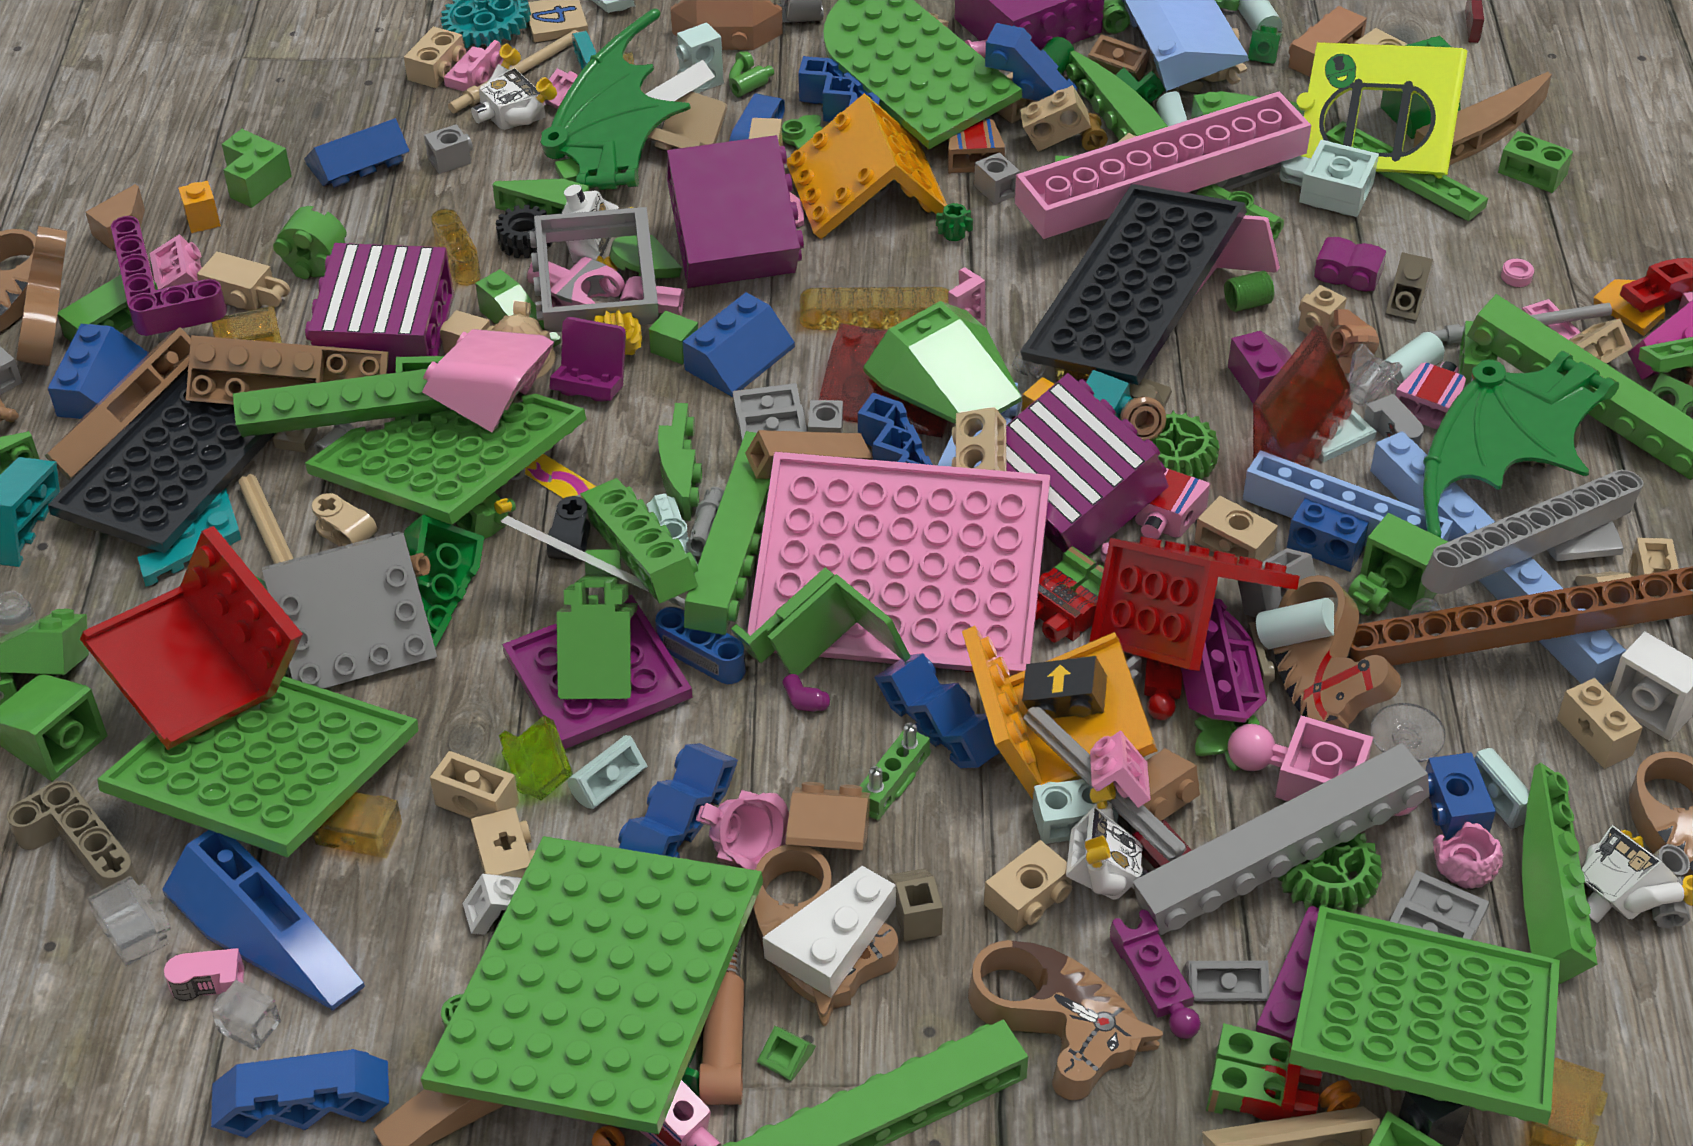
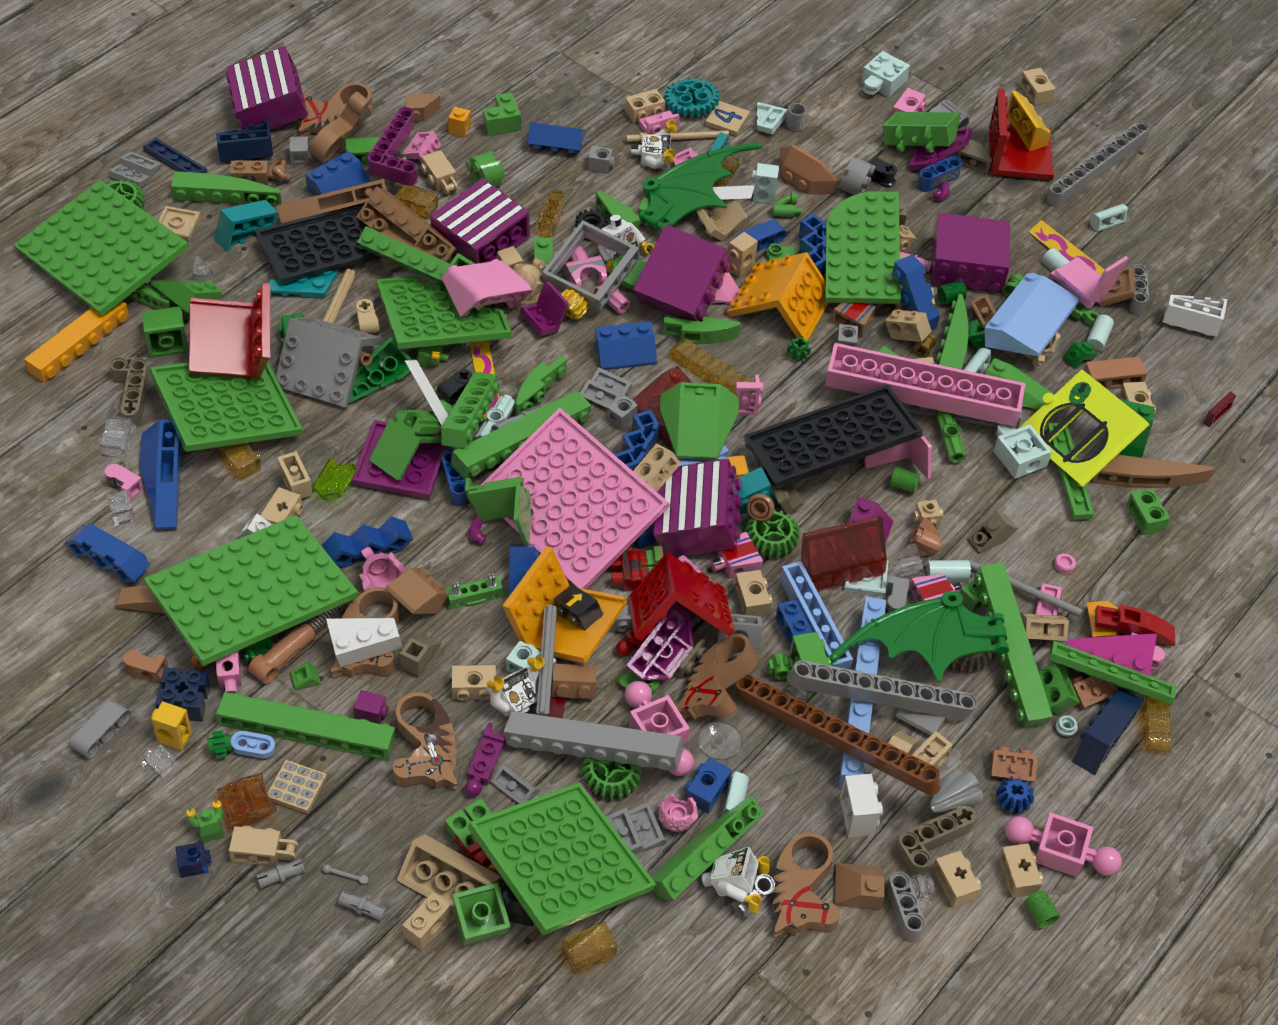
camera: 35 degrees right, 5 degrees up
light aqua brick [567,735,648,809] -> none
bright green brick [649,310,698,365] -> none
medium nougat brick [745,430,873,479] -> none
bright pink bracket [1090,730,1151,808] -> none
light aqua brick [1256,598,1334,649] -> none
magenta brick [1314,237,1386,291] -> none
tan brick [1557,678,1643,769] -> none
none -> magenta brick [353,690,389,724]
none -> bright green slope [663,317,740,344]

